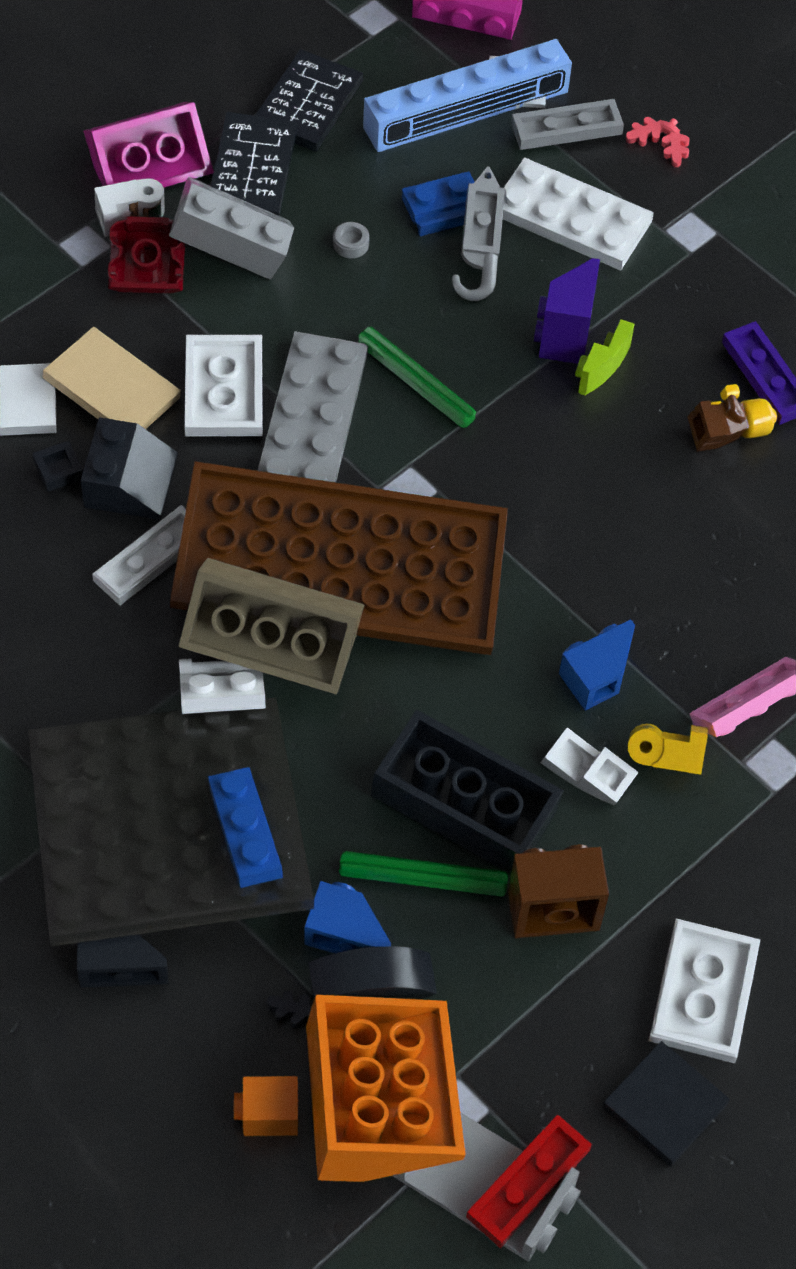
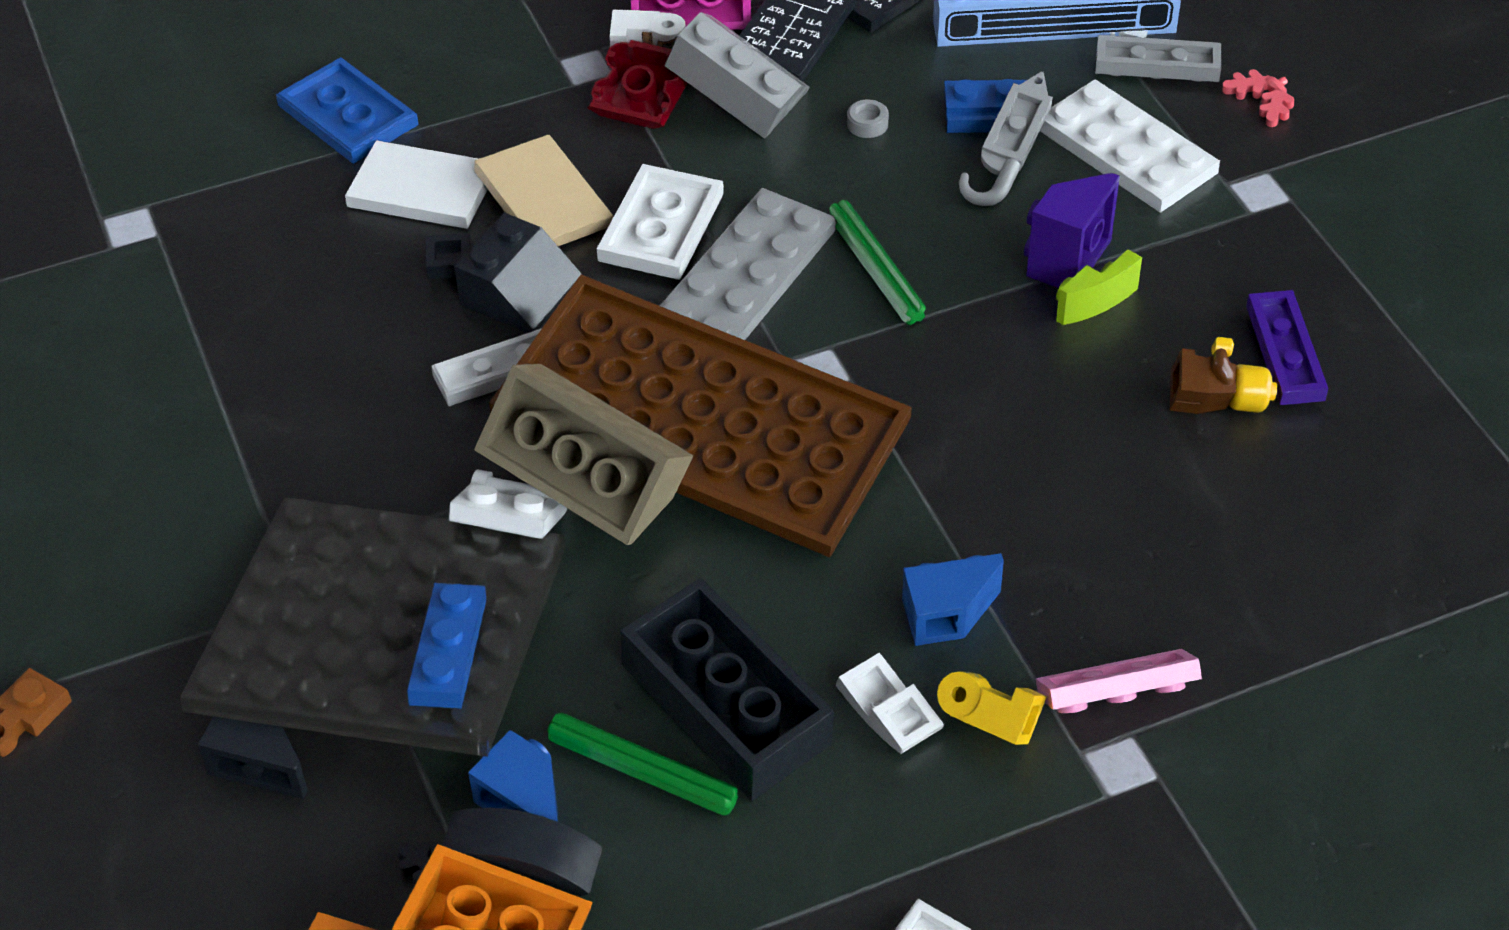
camera: 25 degrees right, 10 degrees down
reddish brown brick [508,844,609,938] -> none

